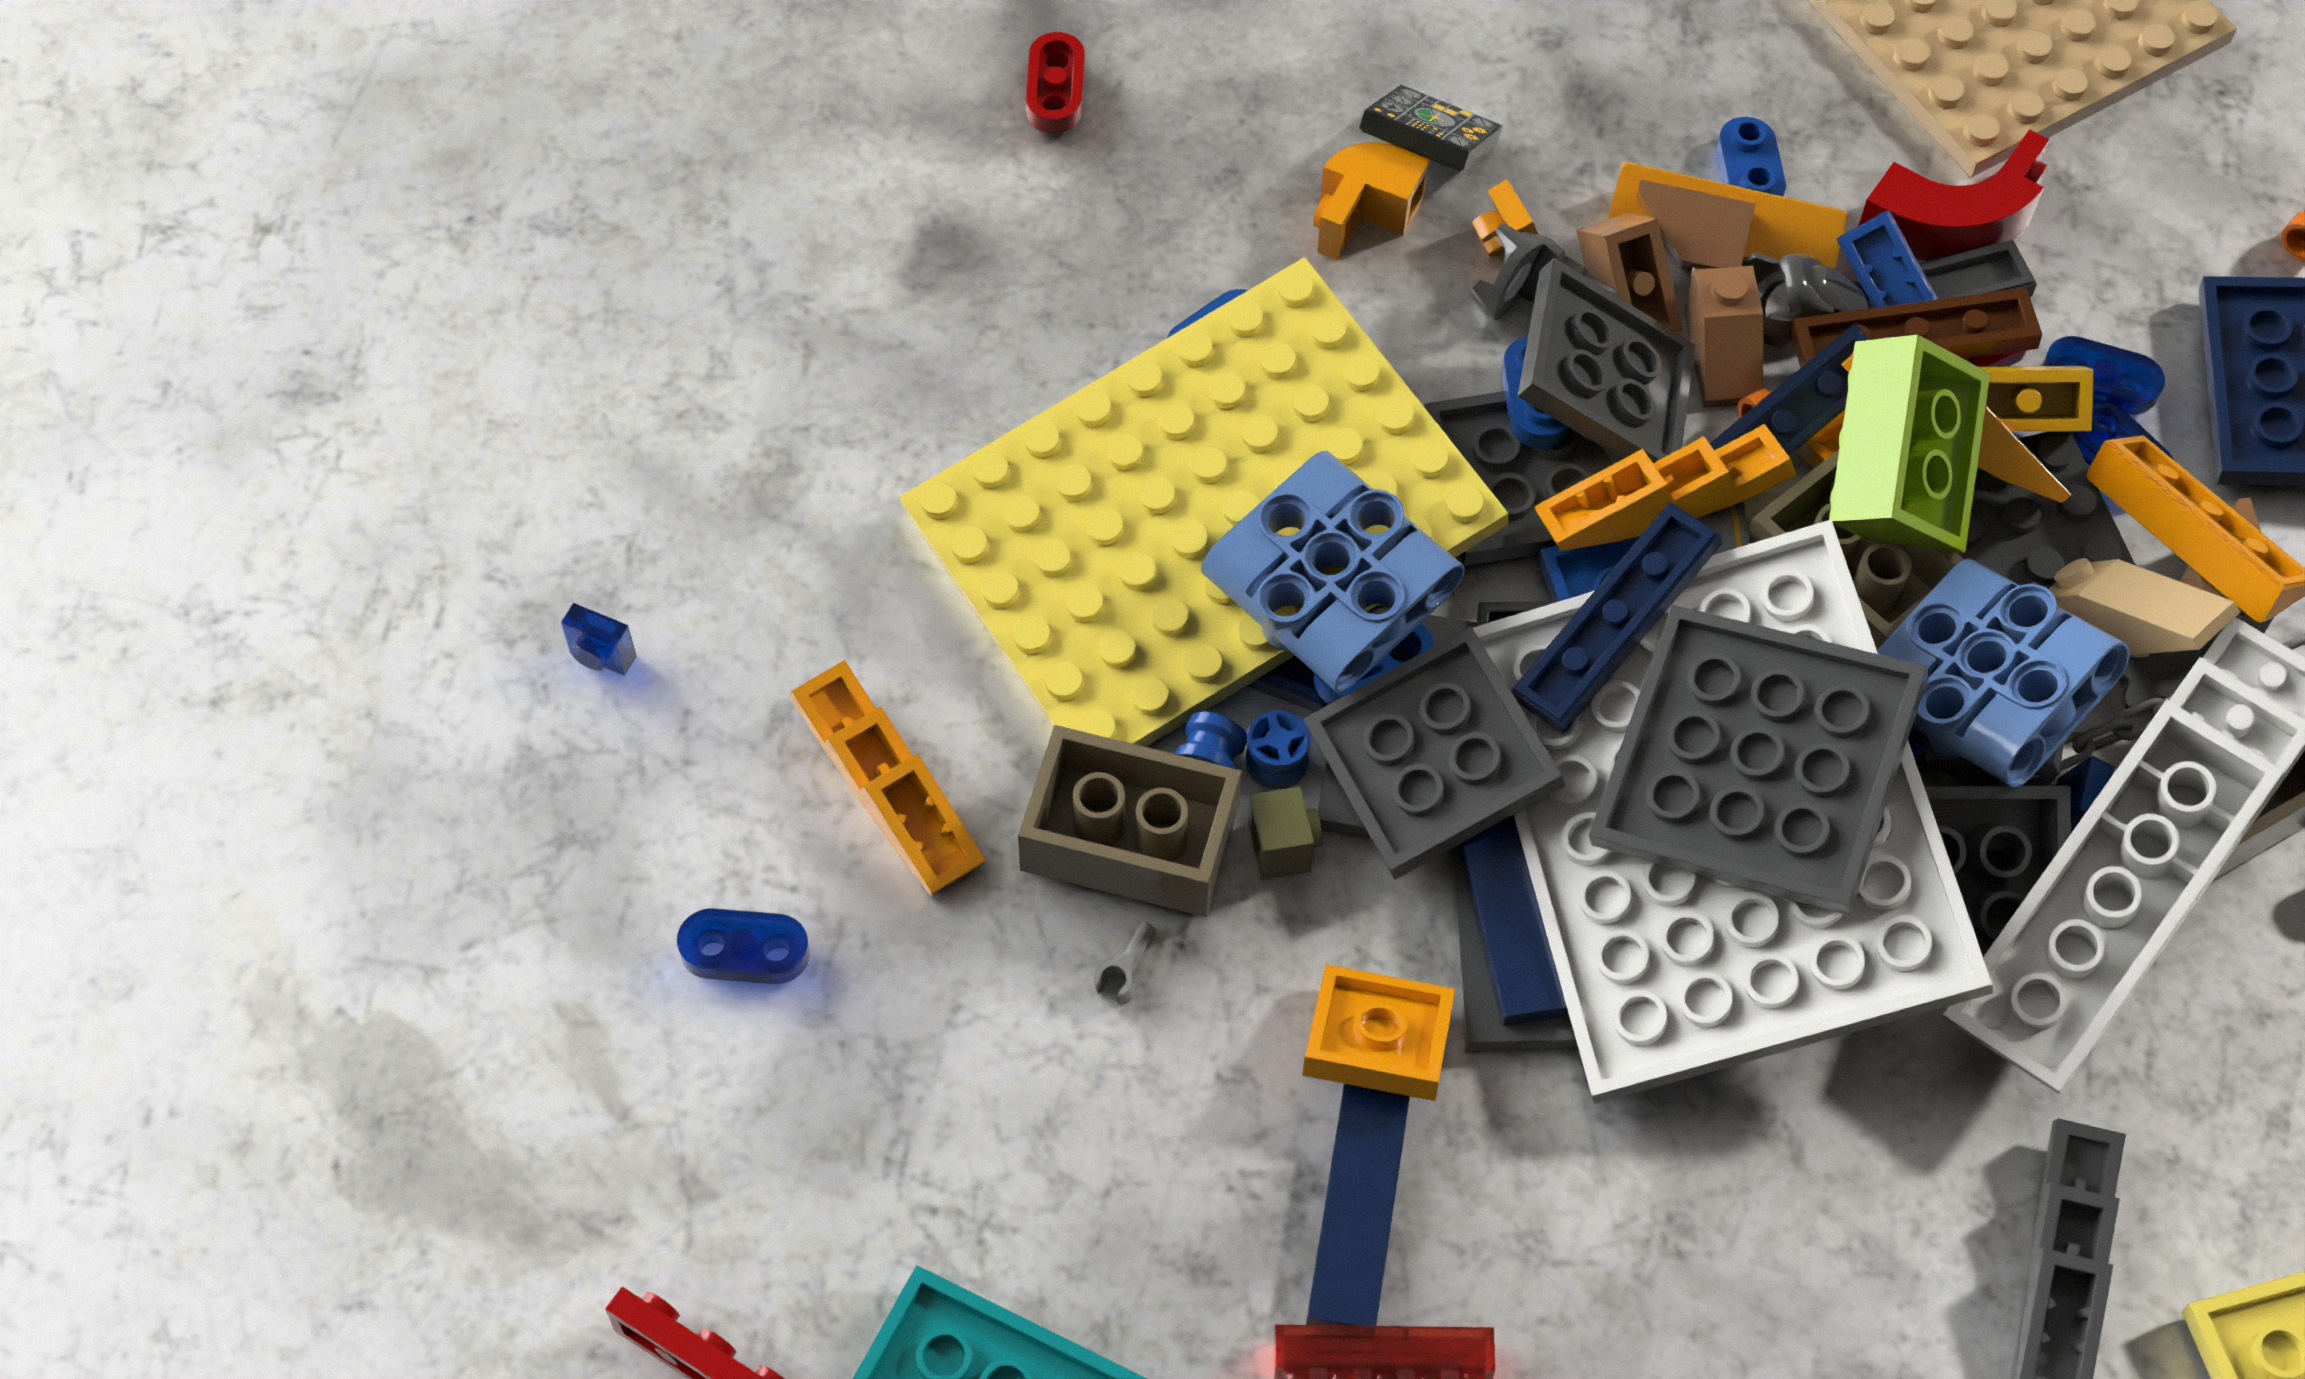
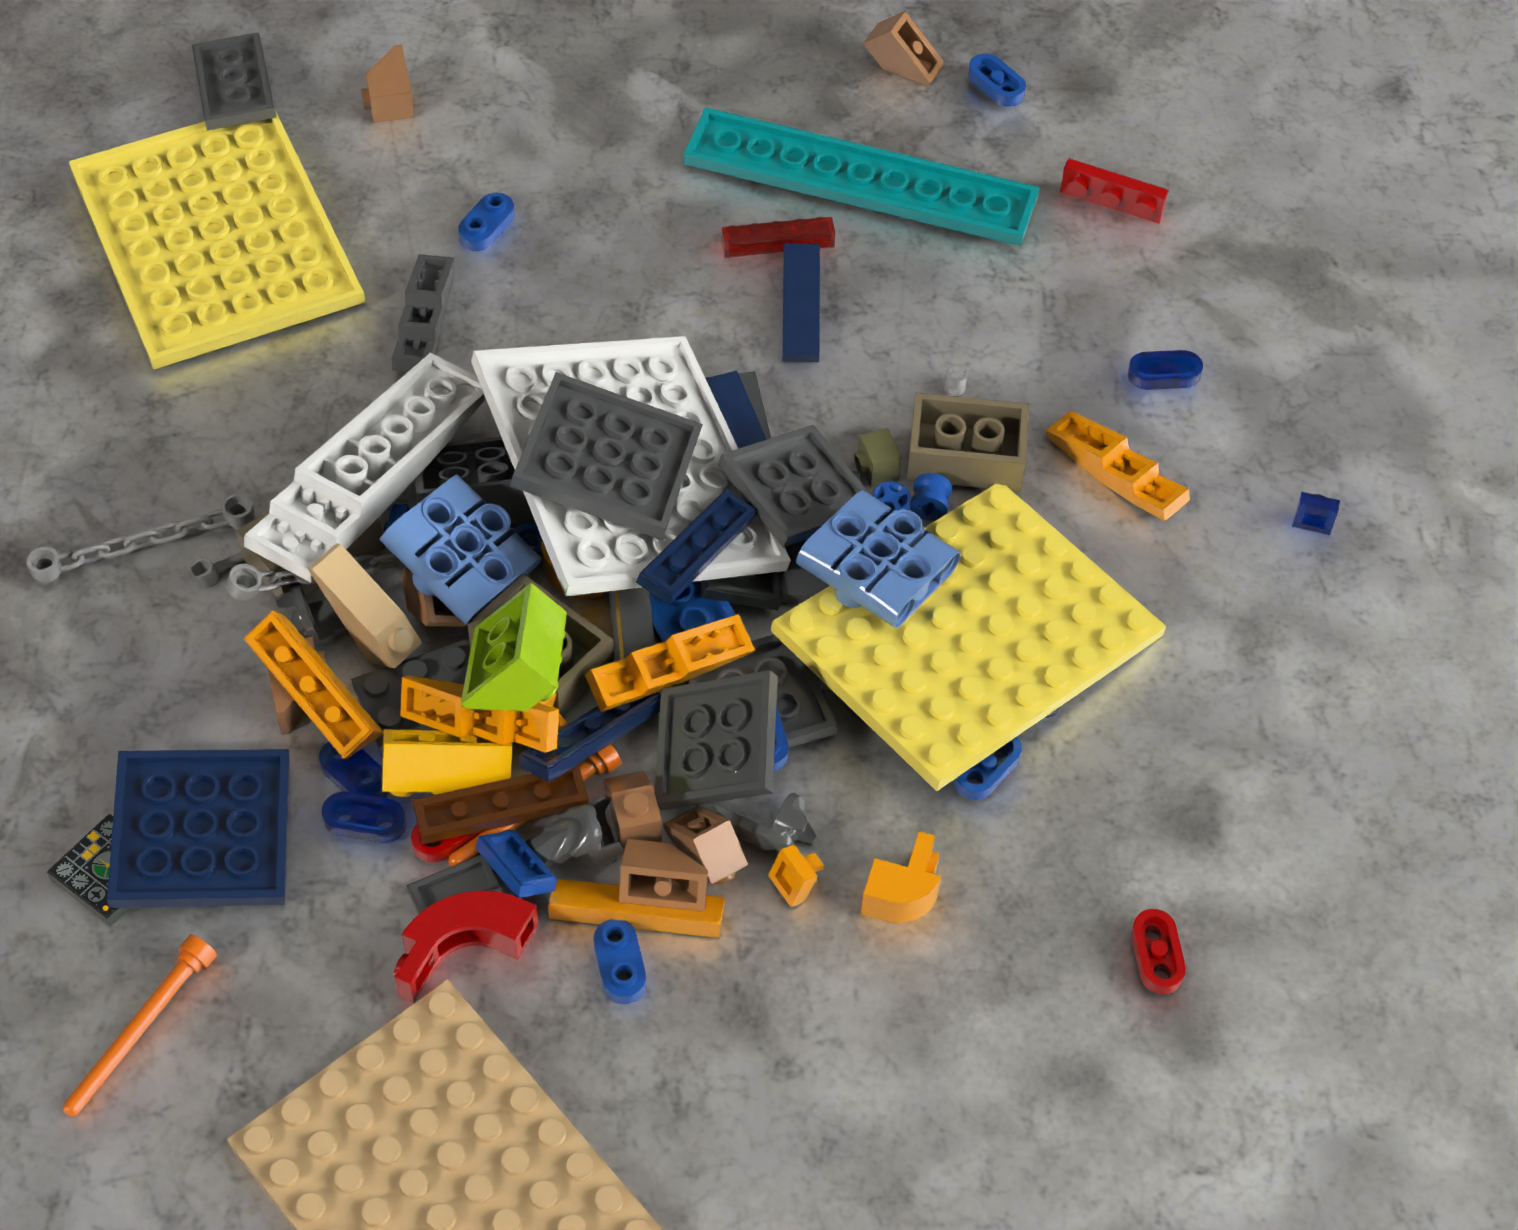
camera: 170 degrees right, 5 degrees down
light orange plate [1302,964,1455,1101] -> none
tile [1359,85,1503,172] -> none

